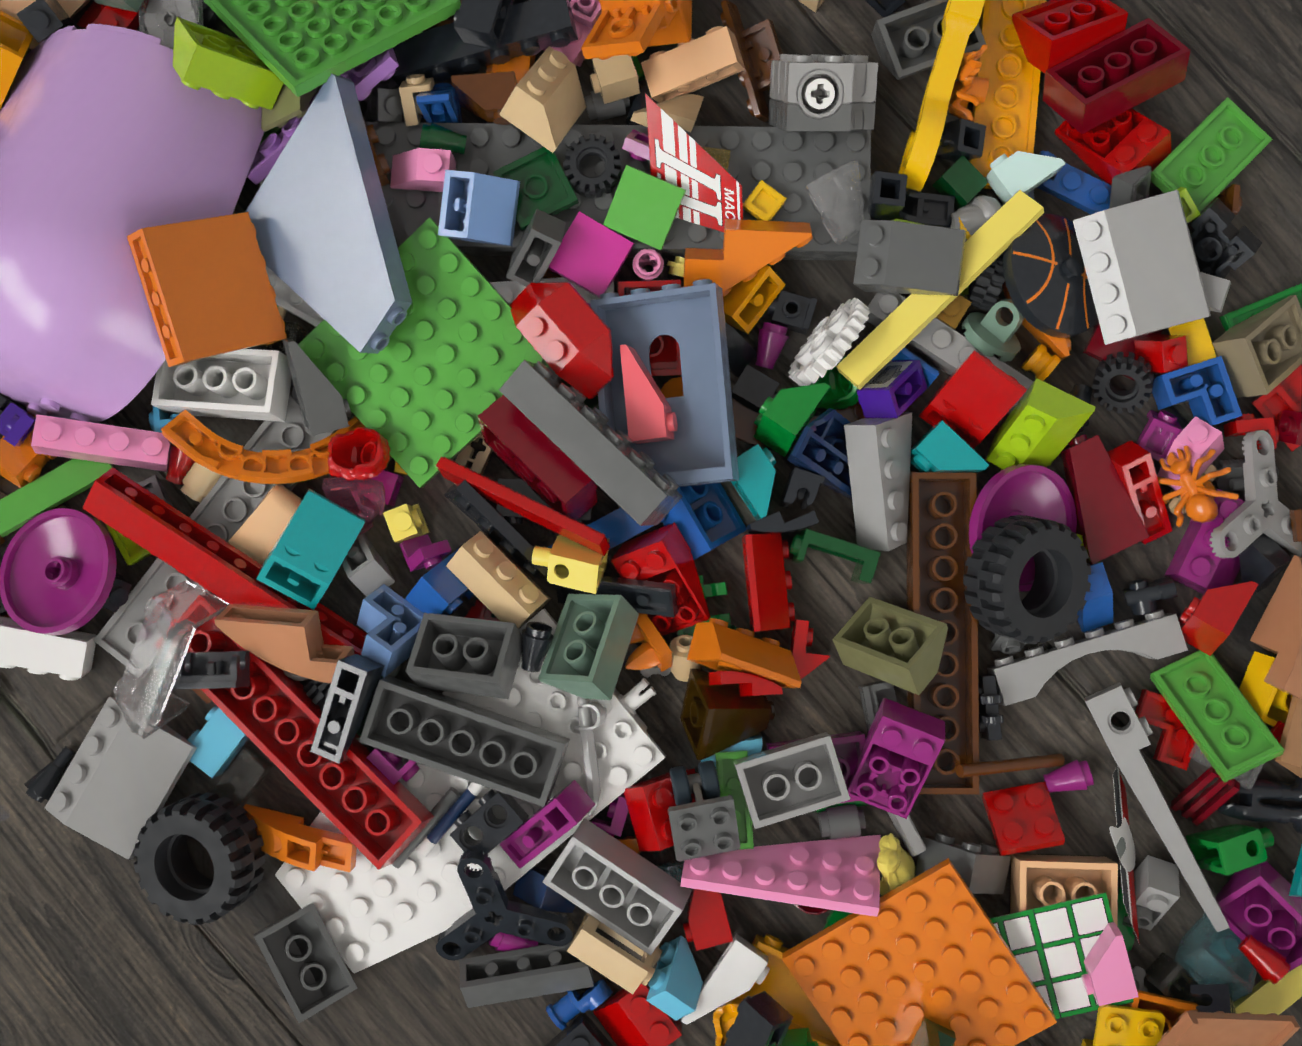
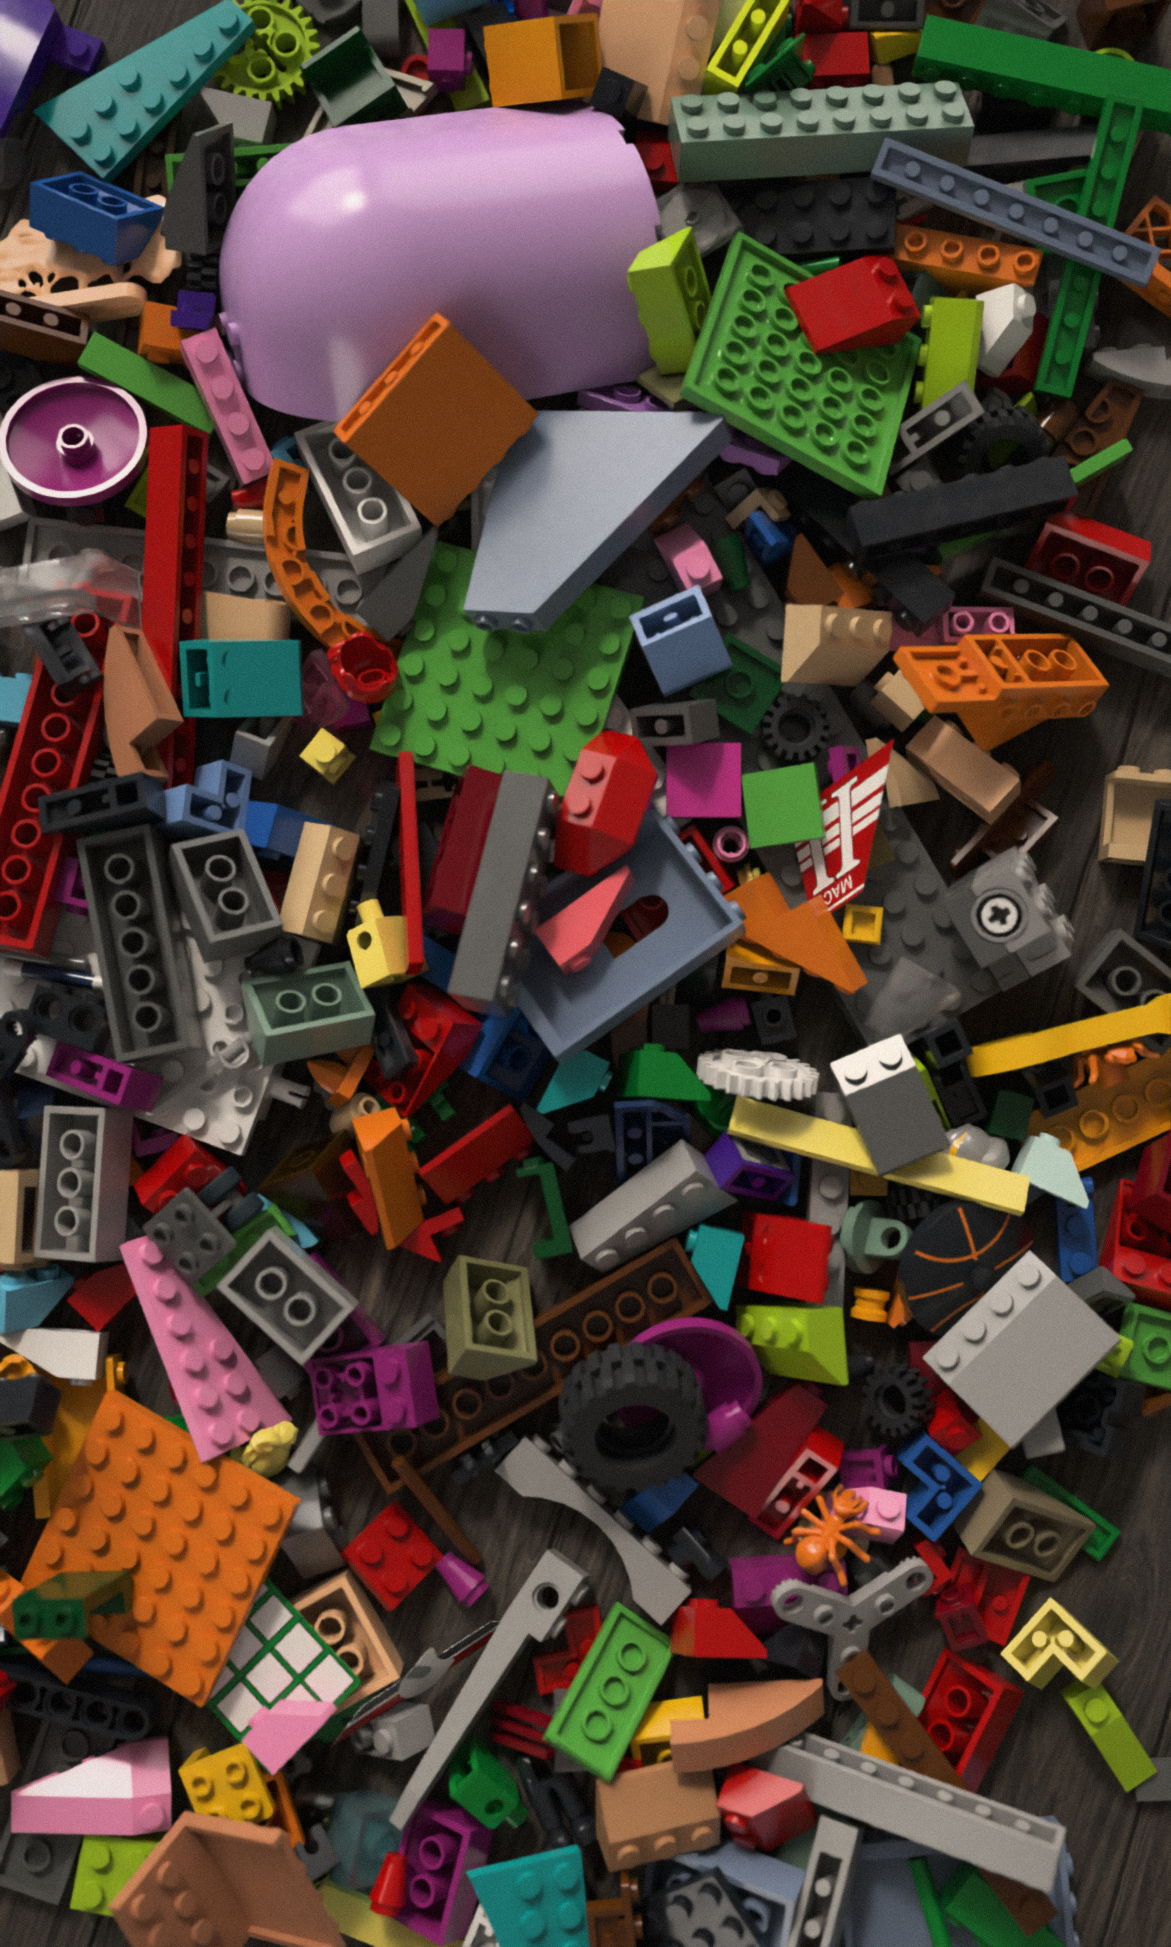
camera: 45 degrees right, 0 degrees up
magenta bracket [400,535,452,572] -> none
none -> magenta brick [704,1400,754,1454]

